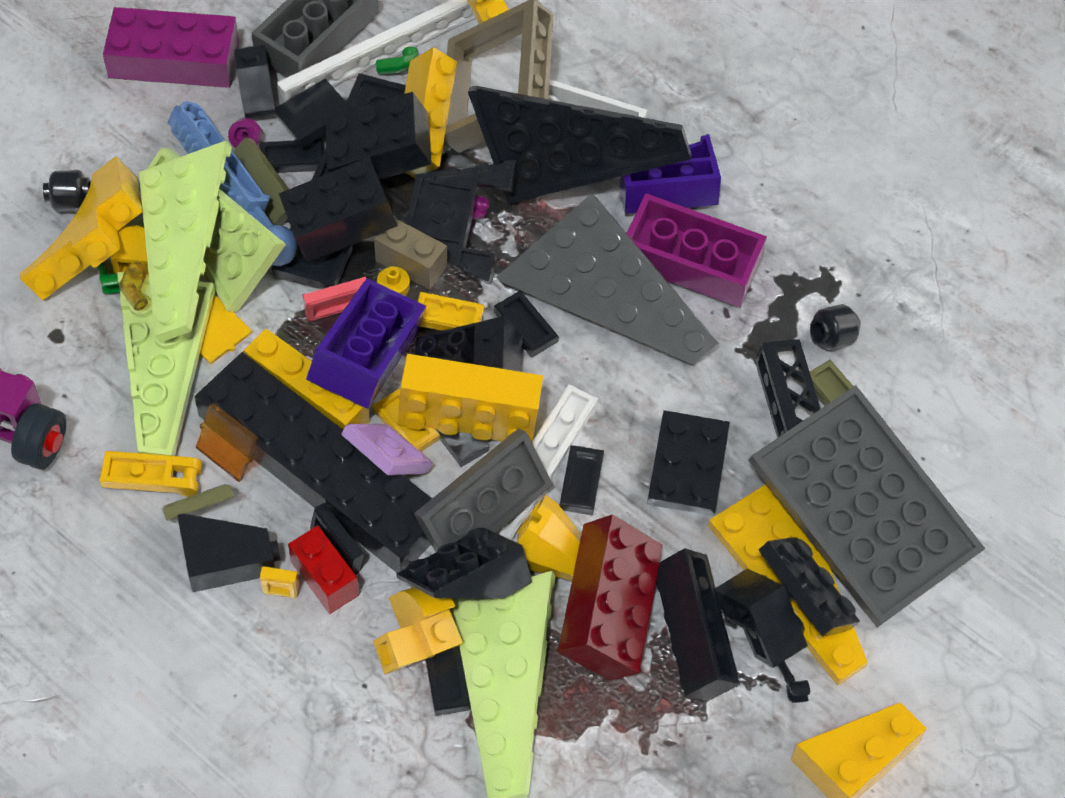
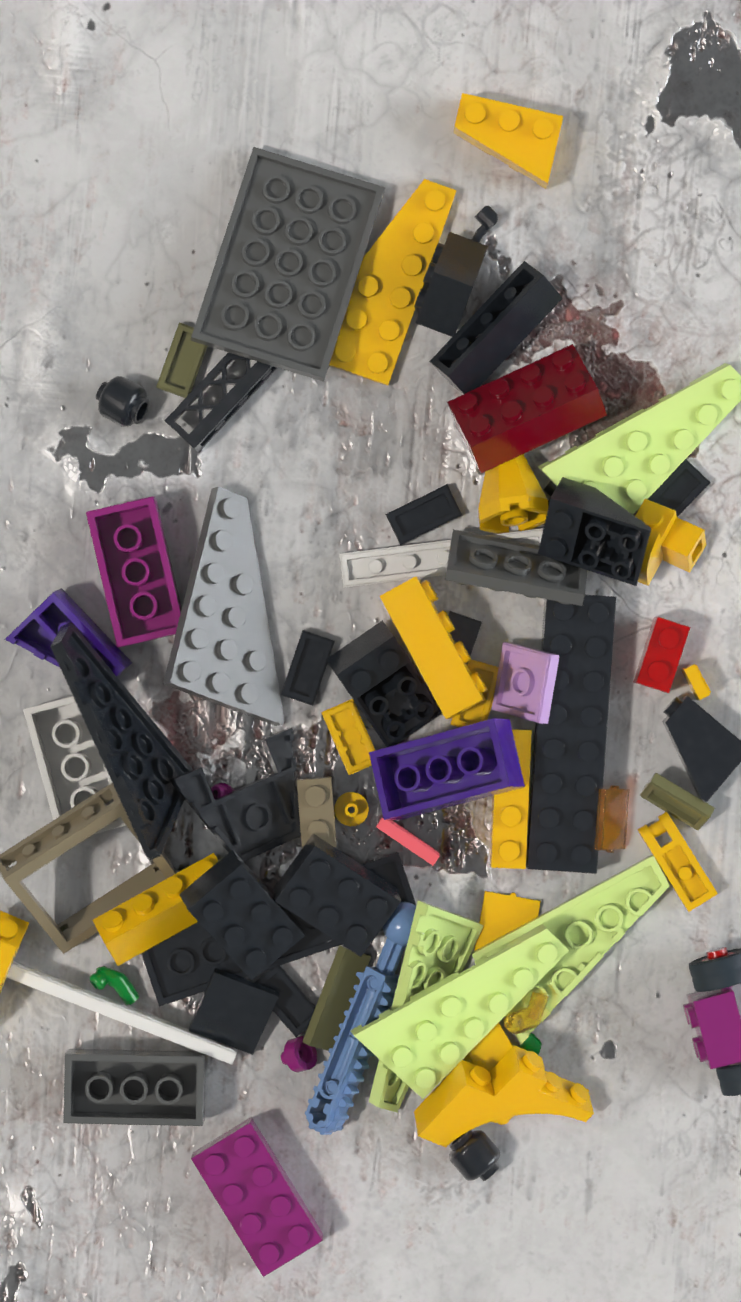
camera: 125 degrees left, 30 degrees up
black slope [234,45,276,118] -> none
black tile [310,503,364,575] -> none
black plate [647,410,730,516] -> none
black plate [758,537,861,637] -> none

